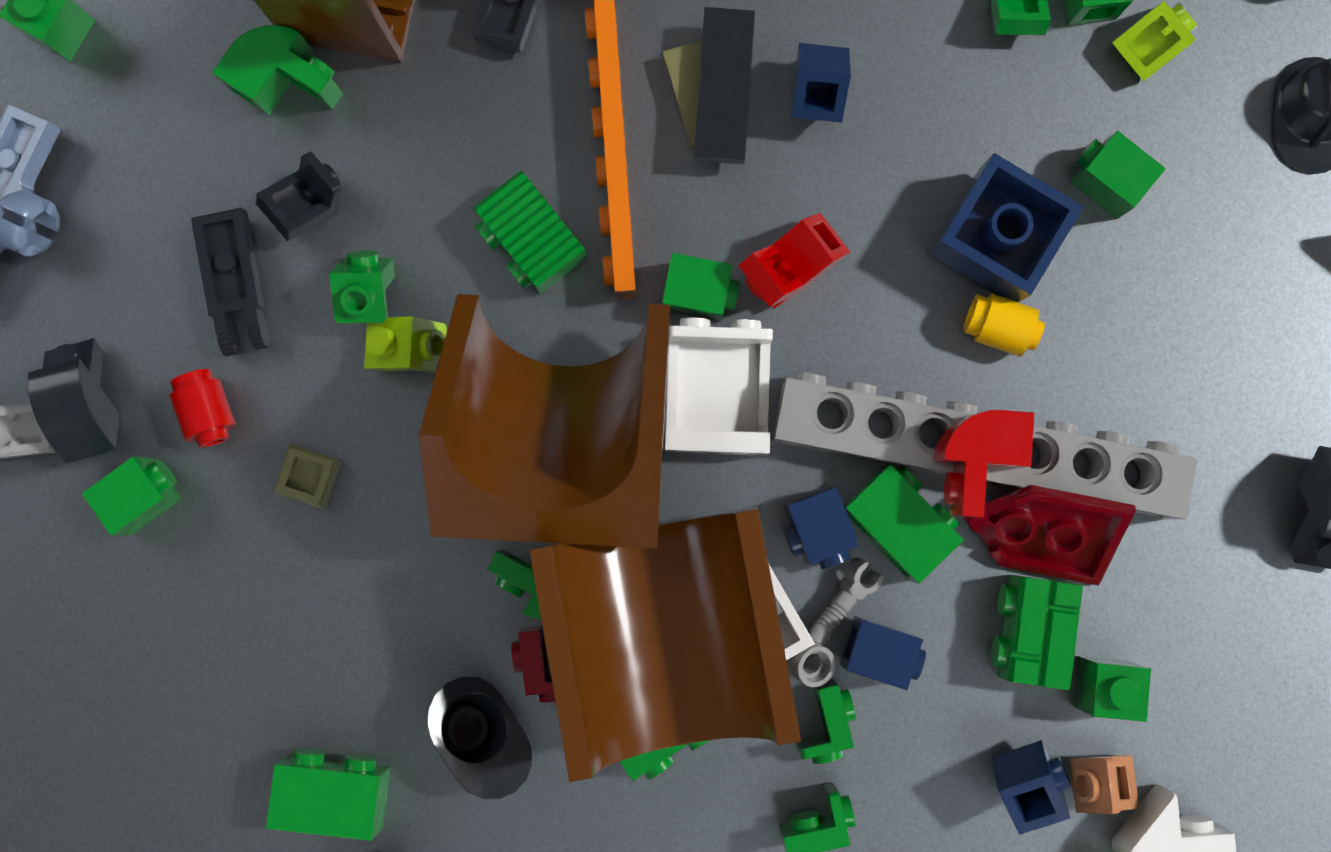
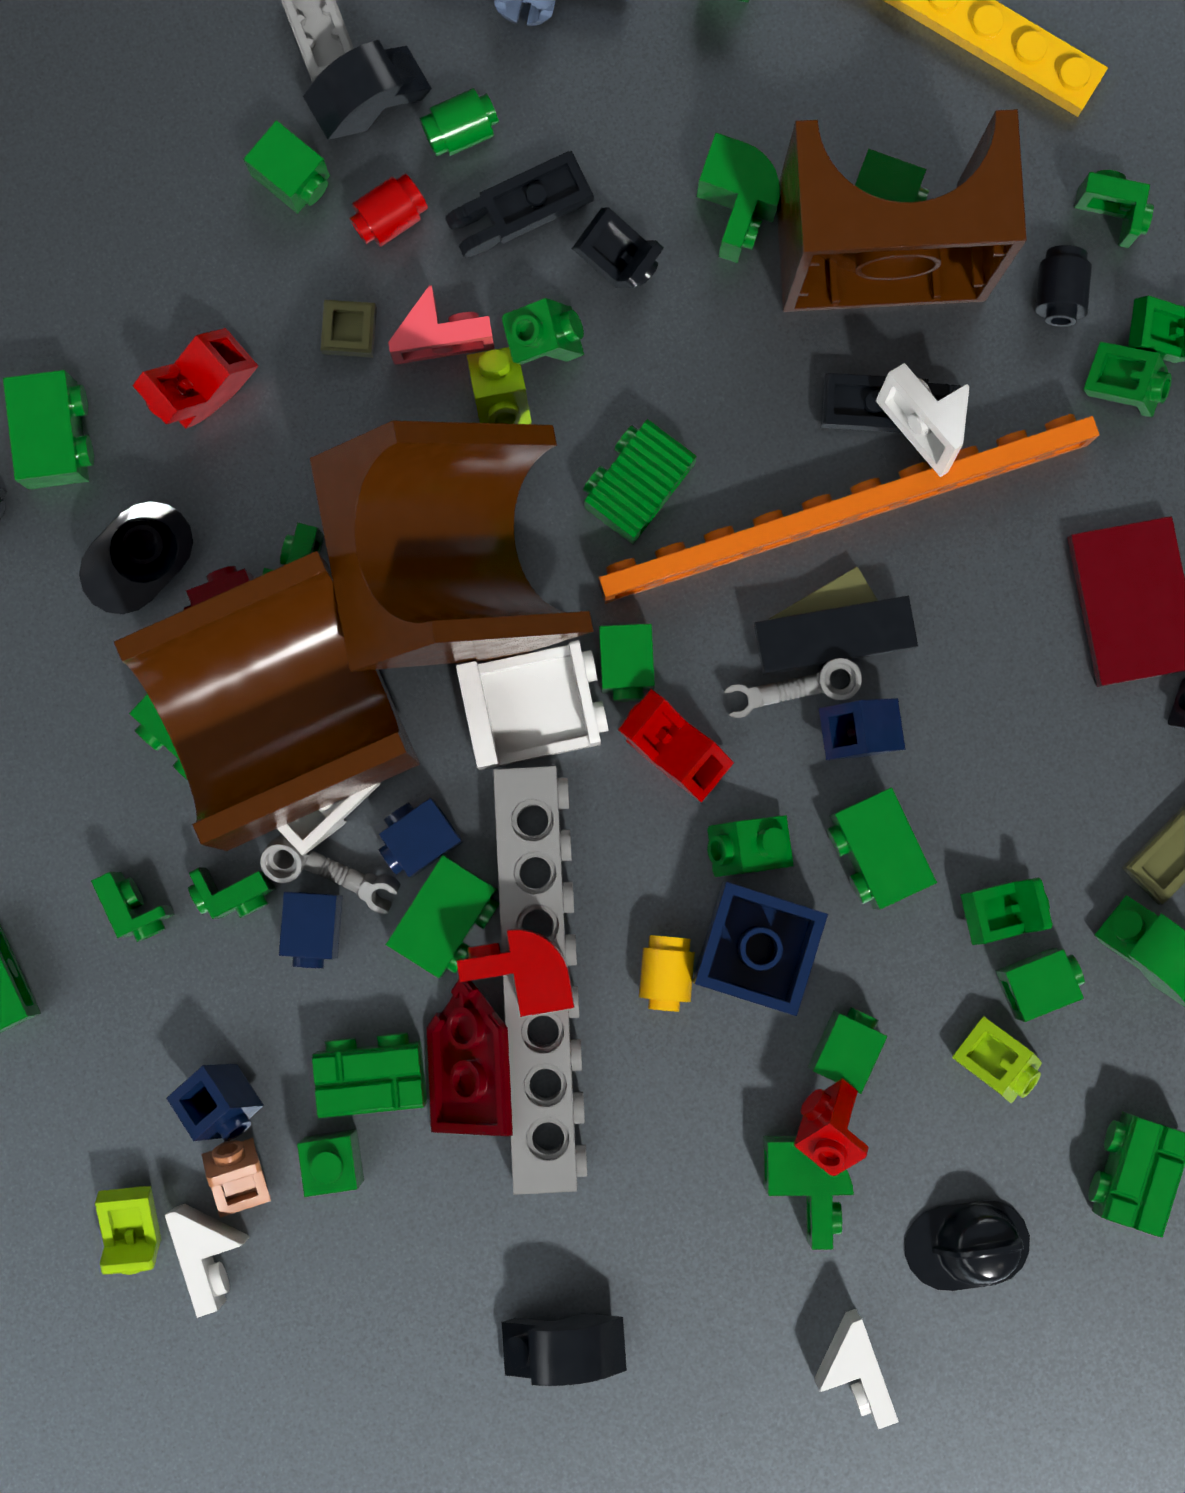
camera: 75 degrees right, 0 degrees up
none -> red brick [132,328,259,429]
none -> coral slope [388,285,495,365]
none -> green brick [419,88,499,157]
none -> green bracket [707,815,794,877]
none -> light grey brick [724,658,862,718]
none -> green brick [763,1136,854,1250]
none -> red bracket [794,1078,869,1176]
none -> green brick [827,787,937,910]

